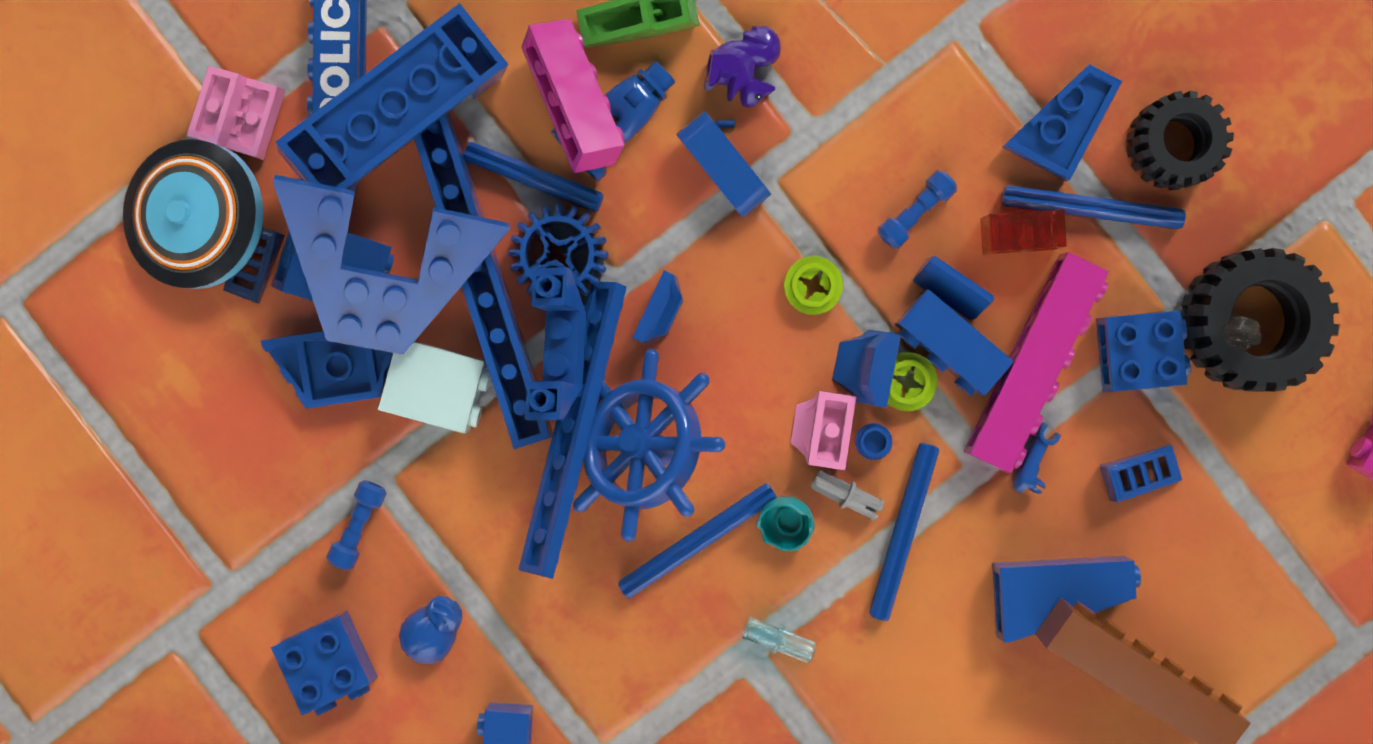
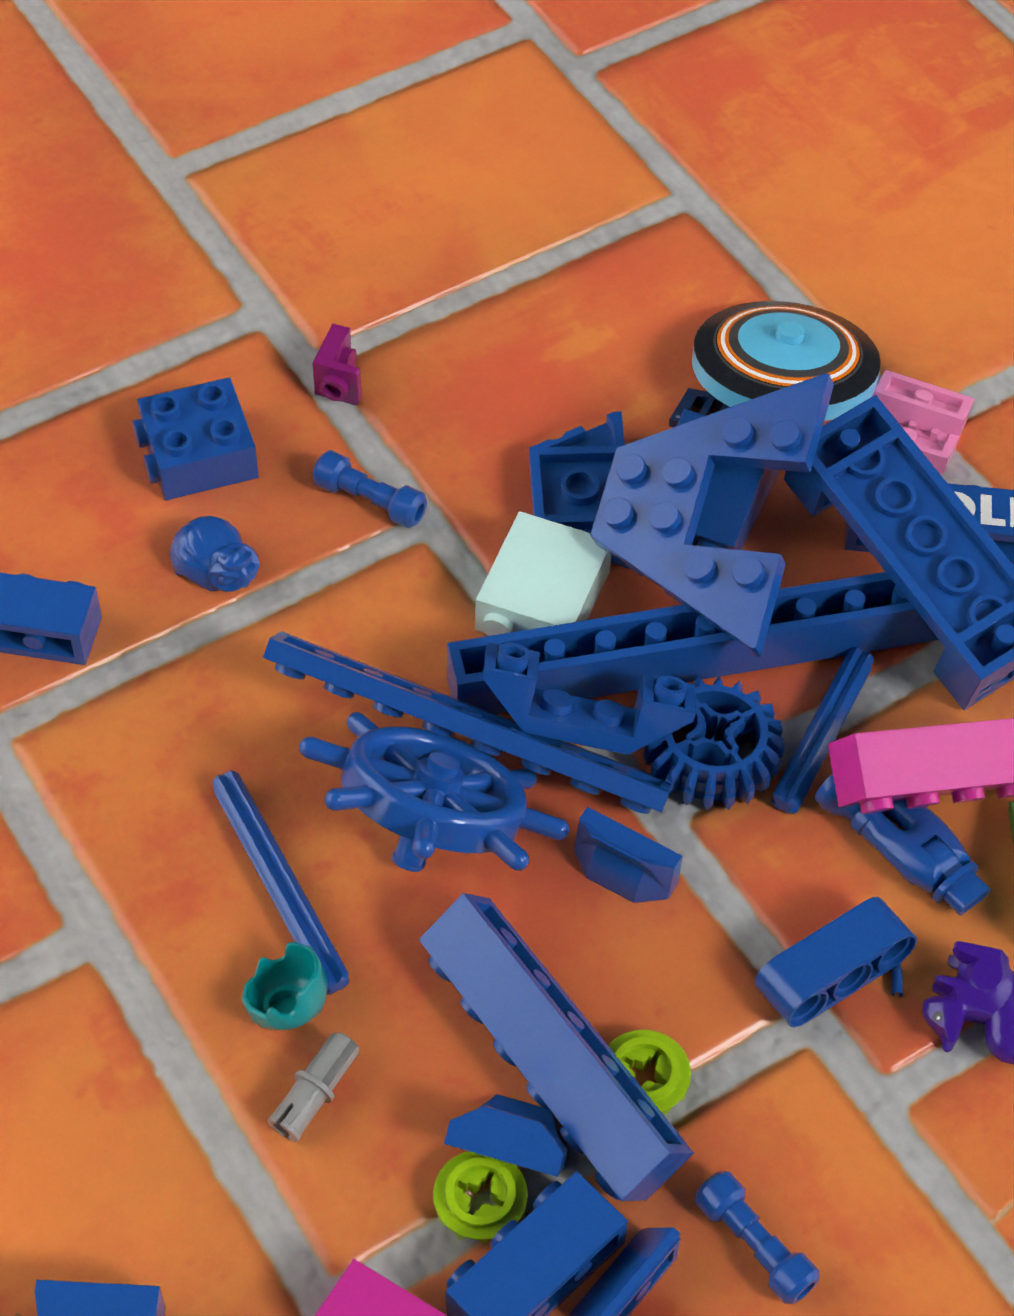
camera: 95 degrees right, 35 degrees down
clear light blue axle [742,616,816,663] -> none
bright pink slope [791,391,856,470] -> none
blue plate [855,423,892,460] -> none
blue axle [869,443,939,621] -> none
none -> magenta bracket [312,323,362,405]
none -> blue brick [419,893,694,1201]

